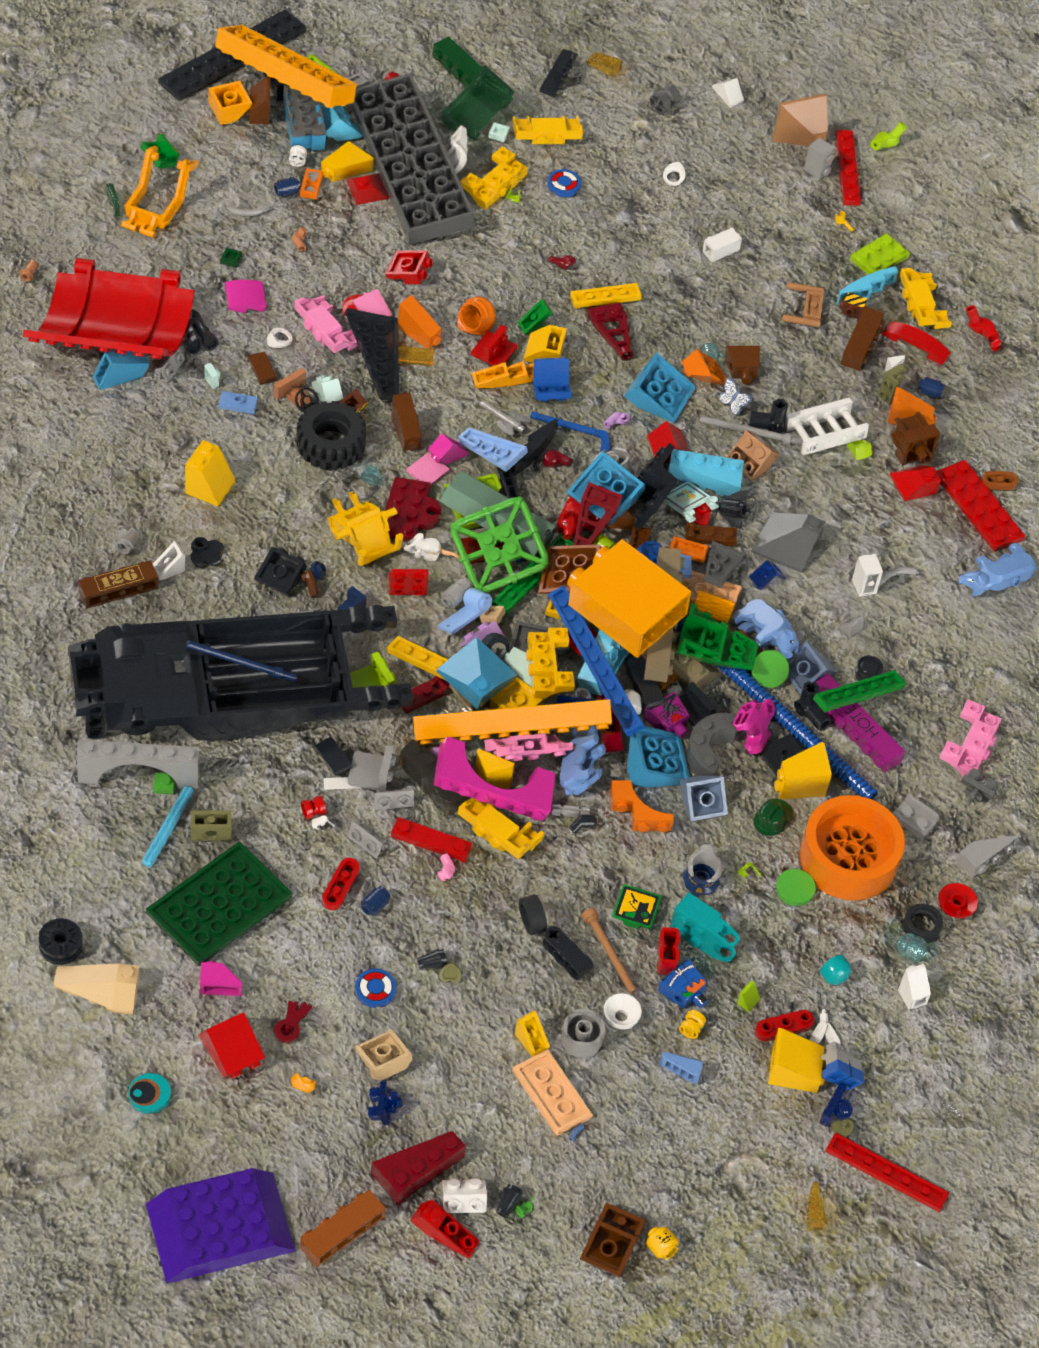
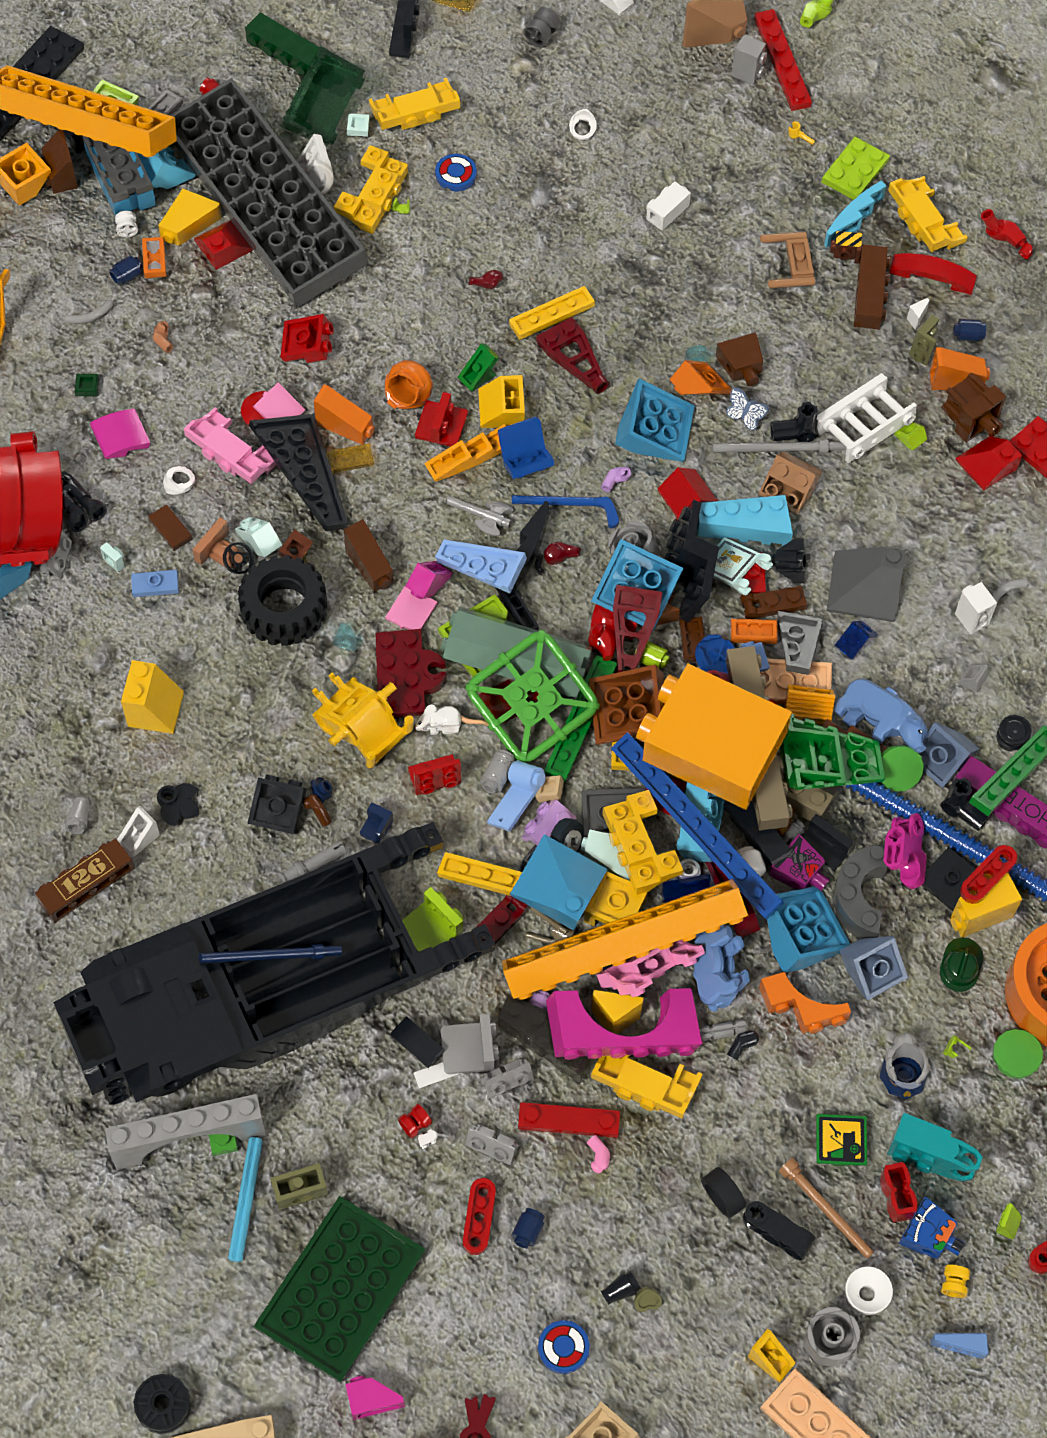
camera: 10 degrees left, 10 degrees up
none -> red plate [960,845,1017,904]

